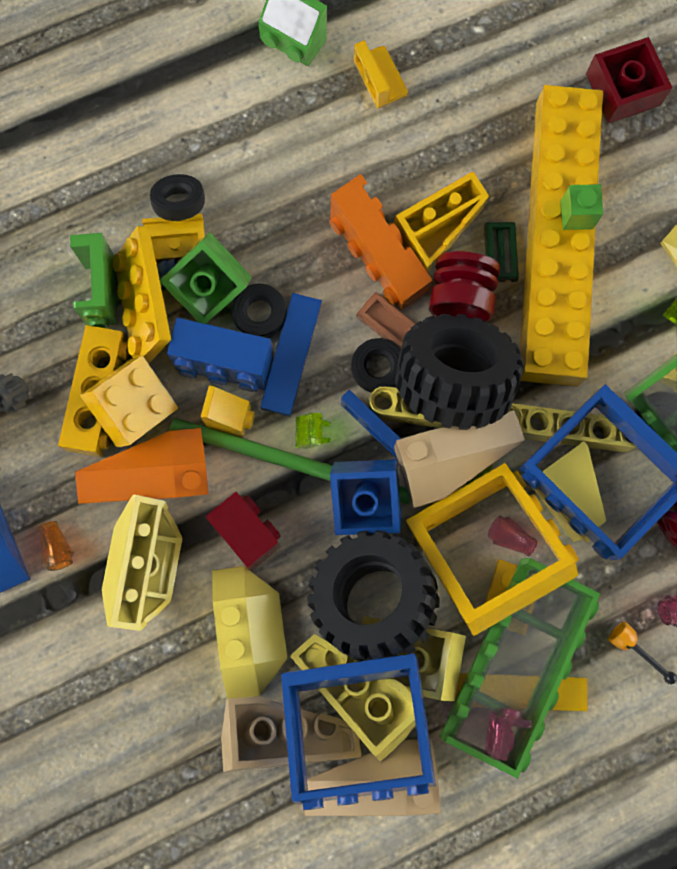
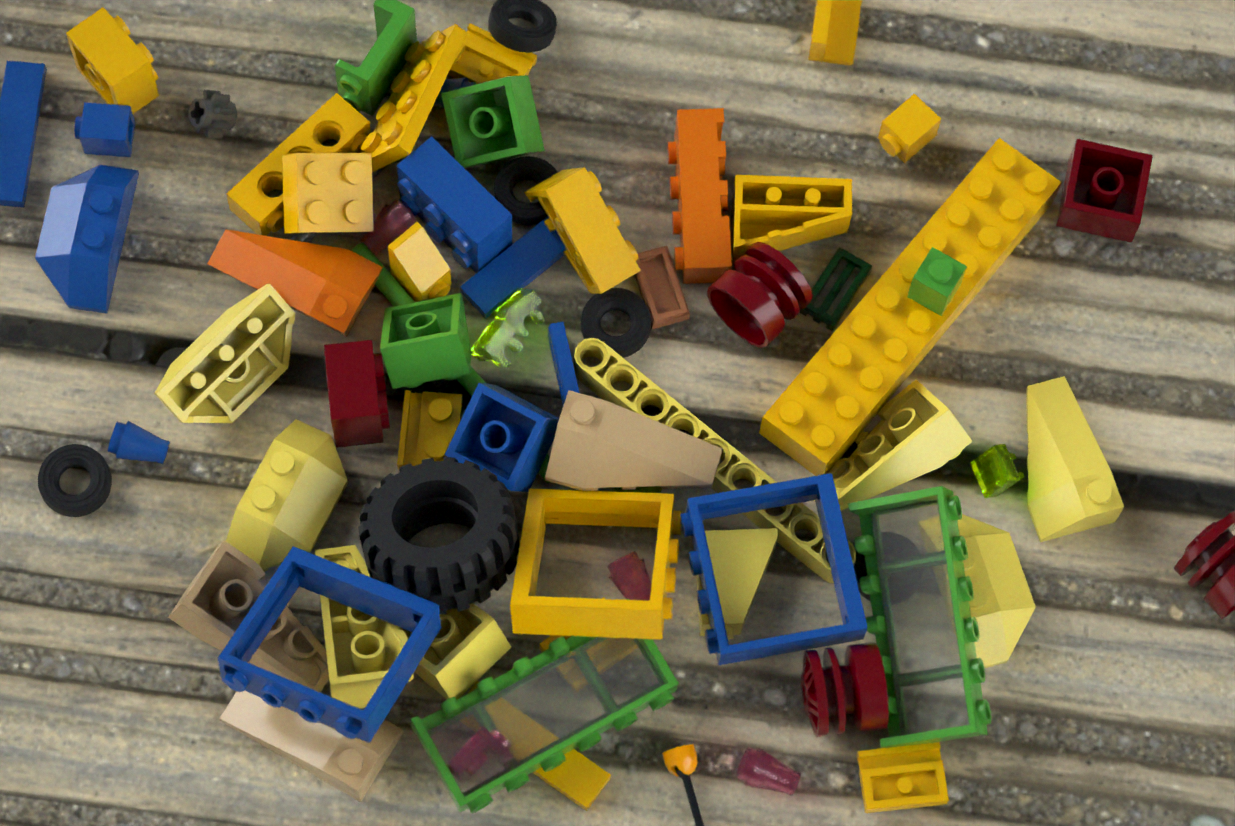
camera: 35 degrees right, 10 degrees down
clear orange cone [39,521,74,571] -> none
black tyre [395,314,524,430] -> none
none -> black tyre [38,444,112,517]
none -> blue cone [108,421,170,464]
none -> clear pink cone [360,199,417,256]
none -> bright green slope [380,293,471,389]
none -> yellow plate [397,390,463,470]
none -> clear neon green tile [491,289,544,337]
none -> yellow wedge [524,167,641,294]
none -> light yellow wedge [813,380,972,511]
none -> yellow brick [878,94,941,163]

